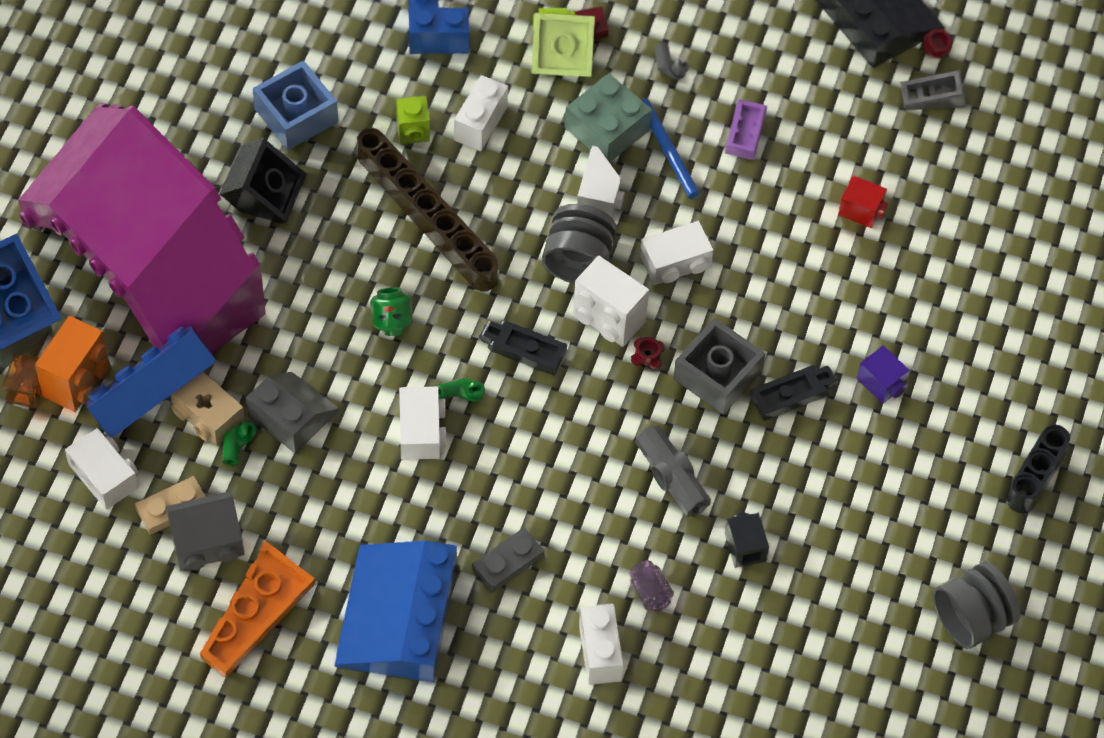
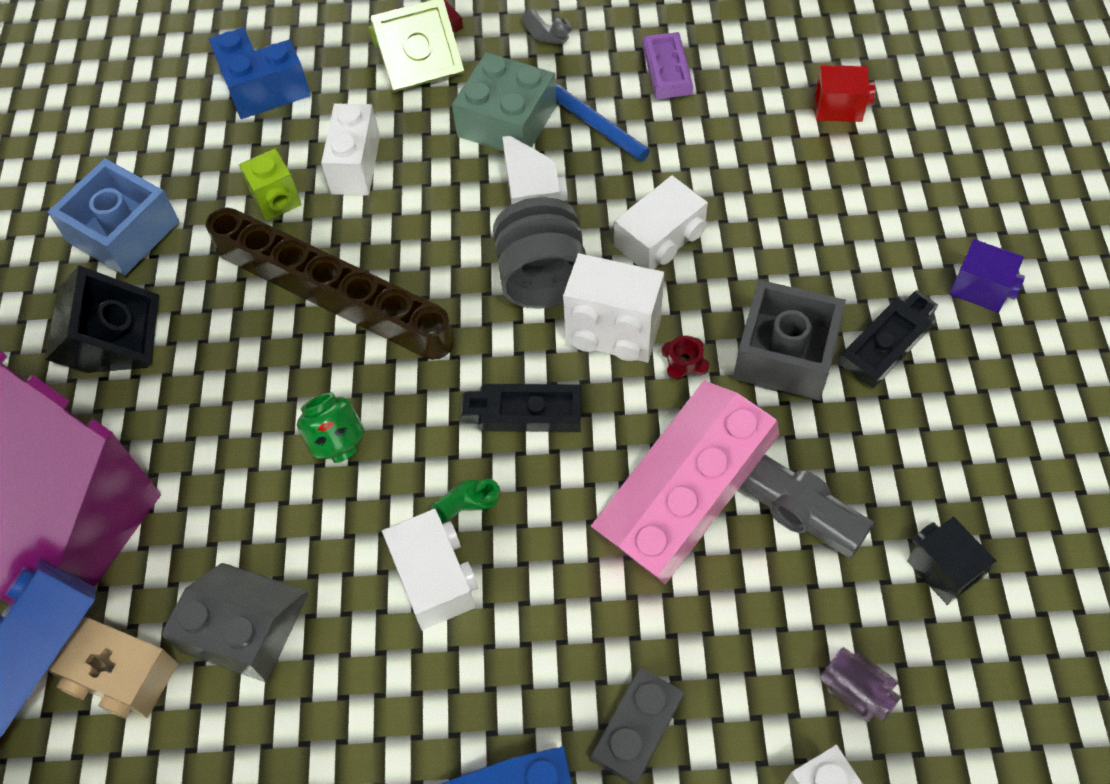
camera: 15 degrees left, 0 degrees up
green arm [222,421,257,466] -> none
none -> bright pink slope [591,380,780,585]

